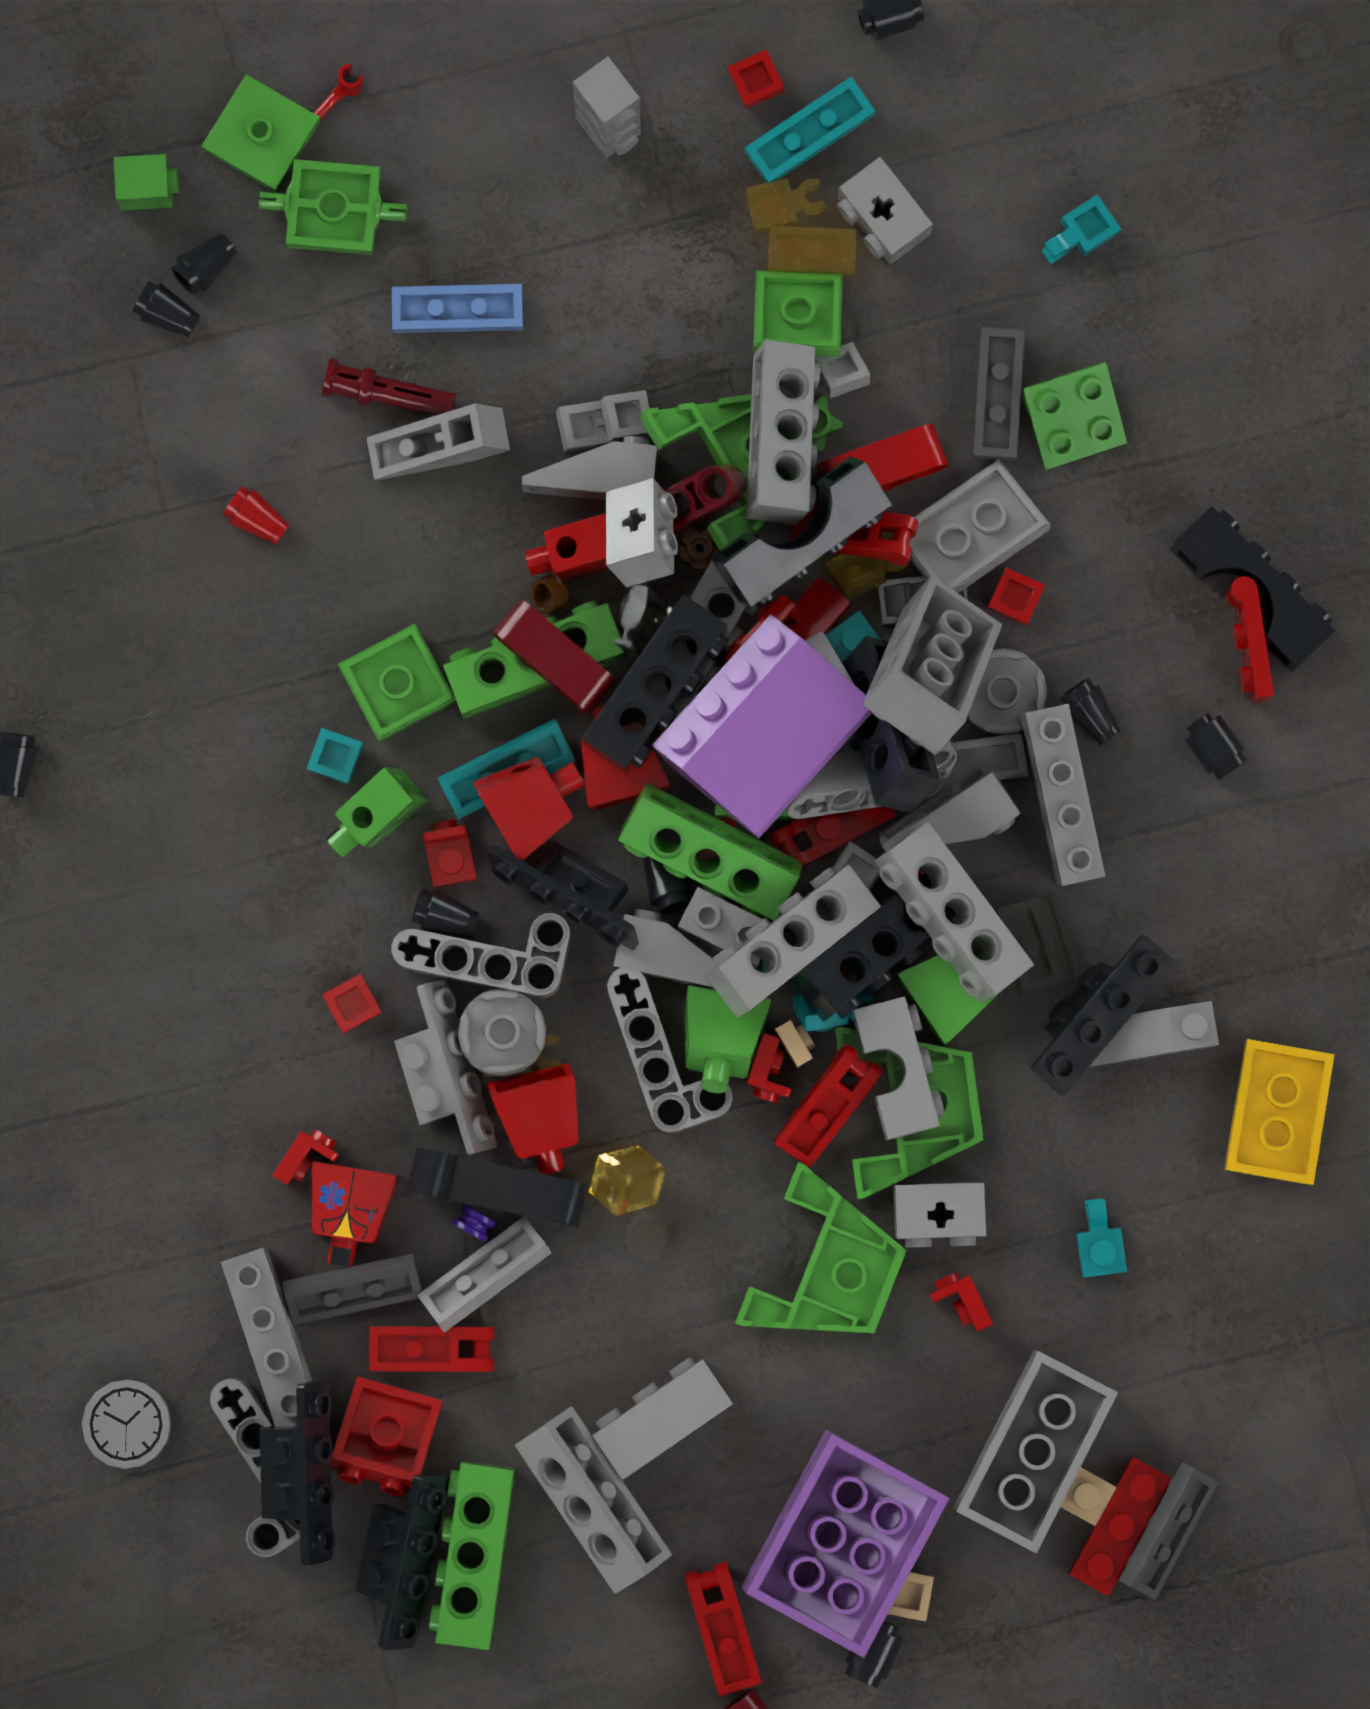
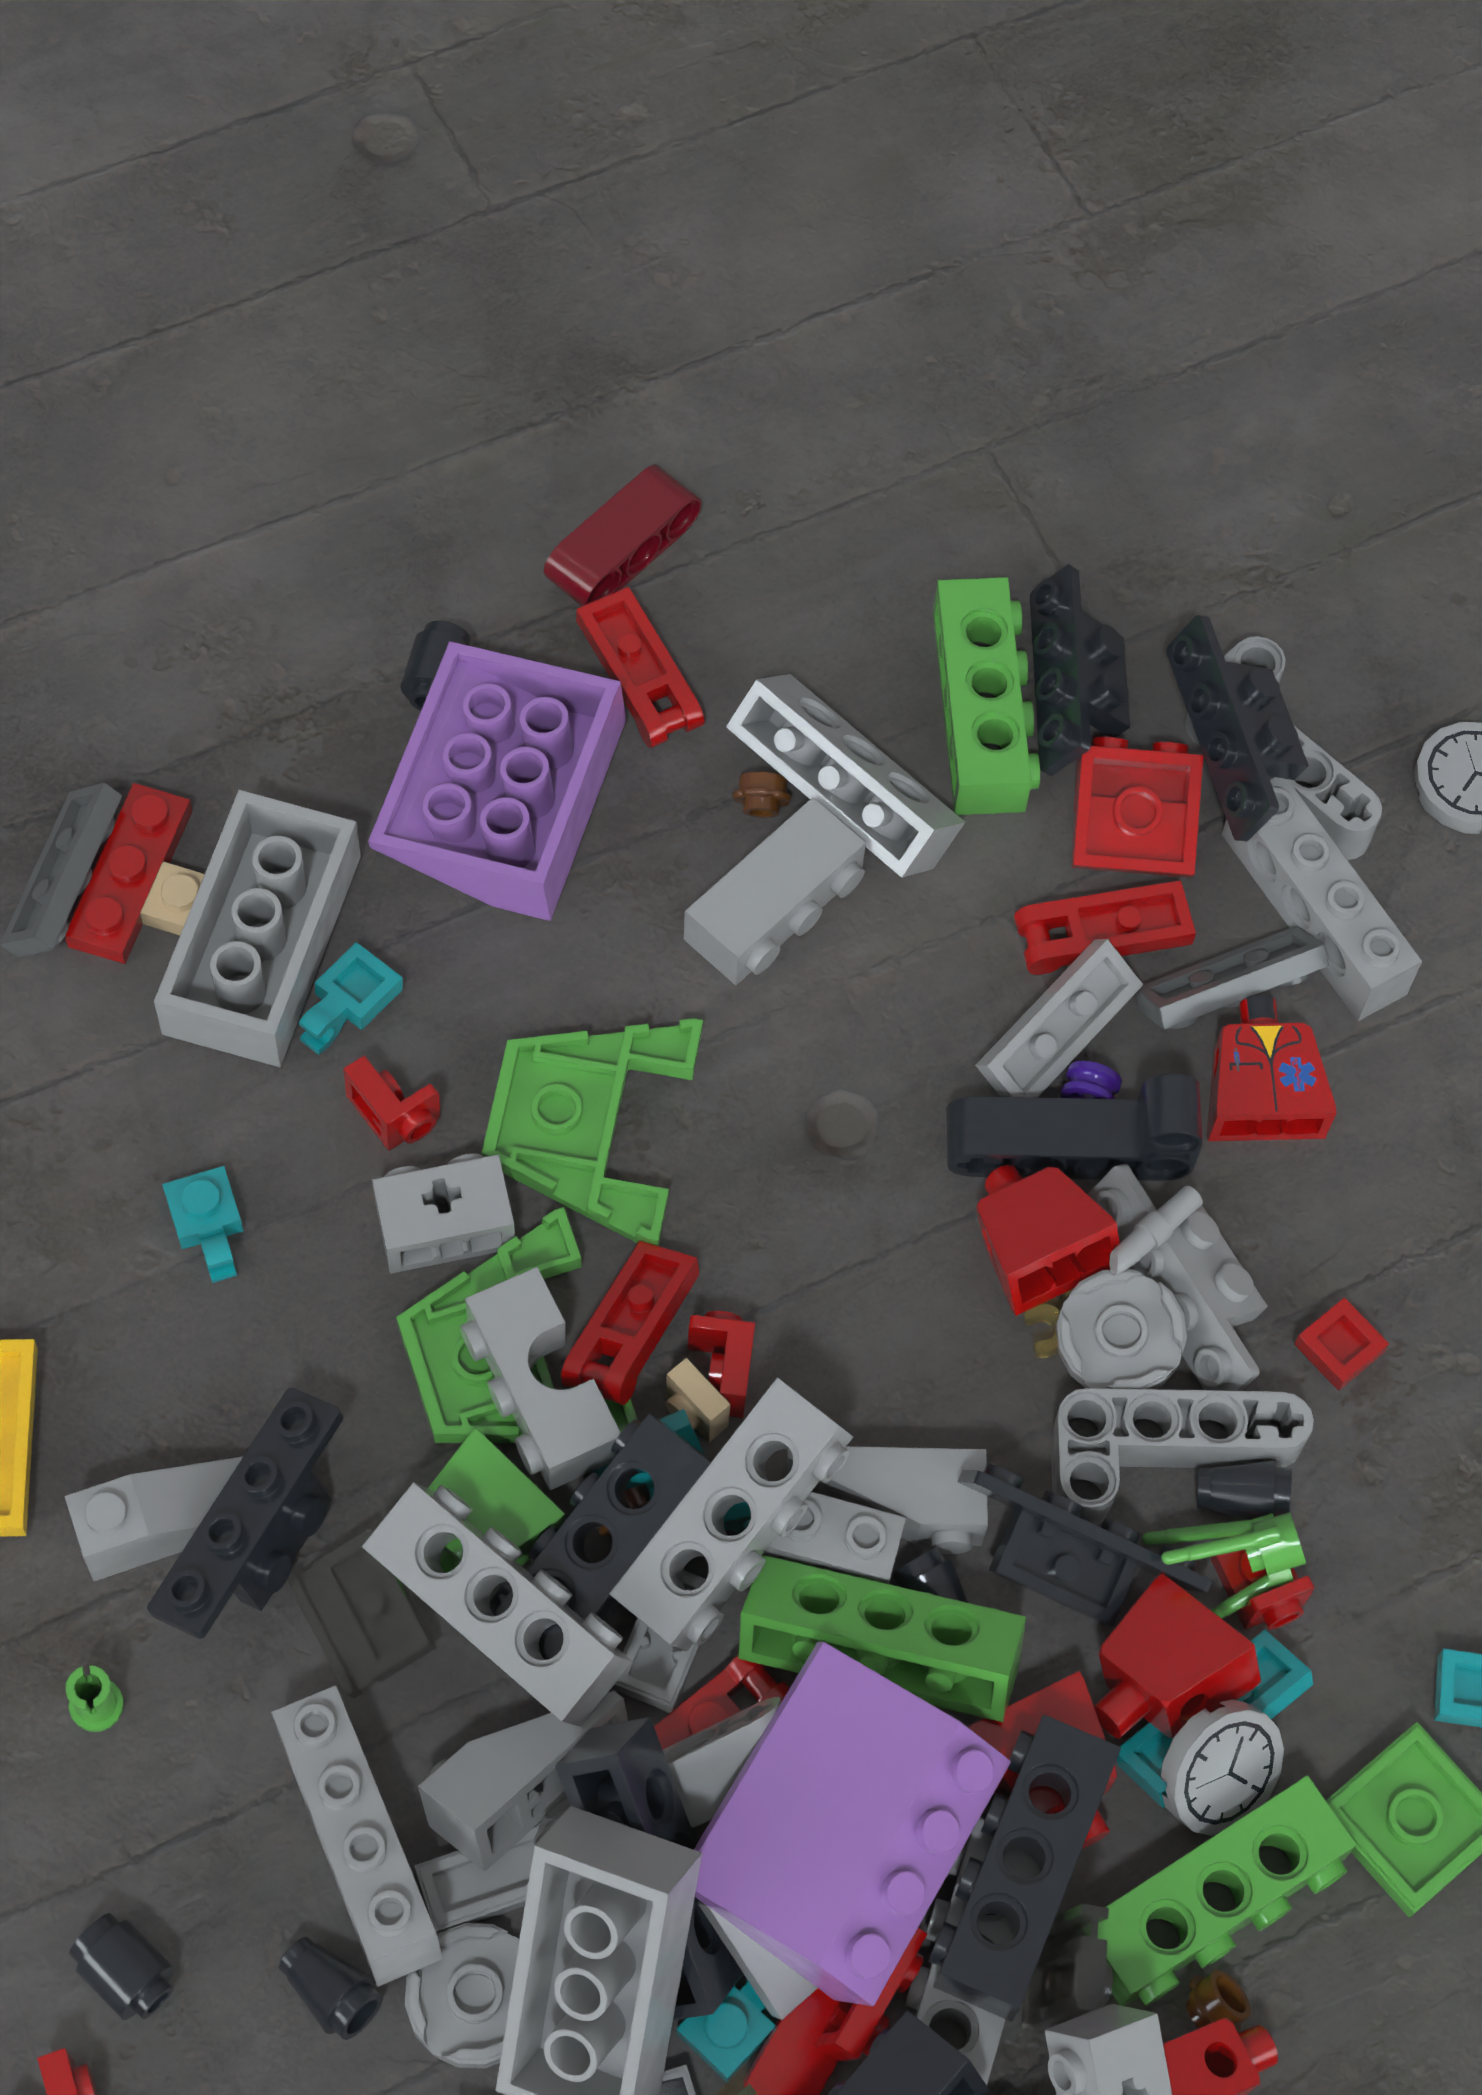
camera: 165 degrees right, 20 degrees down
red bracket [272,1128,340,1185] -> none
bright green torso [326,767,429,857] -> none
dark red beam [492,599,617,715] -> none
clear yellow panel [589,1145,666,1216] -> none
light grey beam [607,968,733,1133] -> none
bright green torso [684,985,771,1093] -> none
tan plate [888,1571,934,1621] -> none
none -> bright green pin [66,1666,124,1732]
none -> teal plate [299,942,403,1055]
none -> reddish brown plate [732,772,791,818]
none -> light grey piece [1110,1185,1203,1276]
none -> bright green plant [1142,1512,1306,1619]
none -> light grey tile [1161,1699,1284,1836]

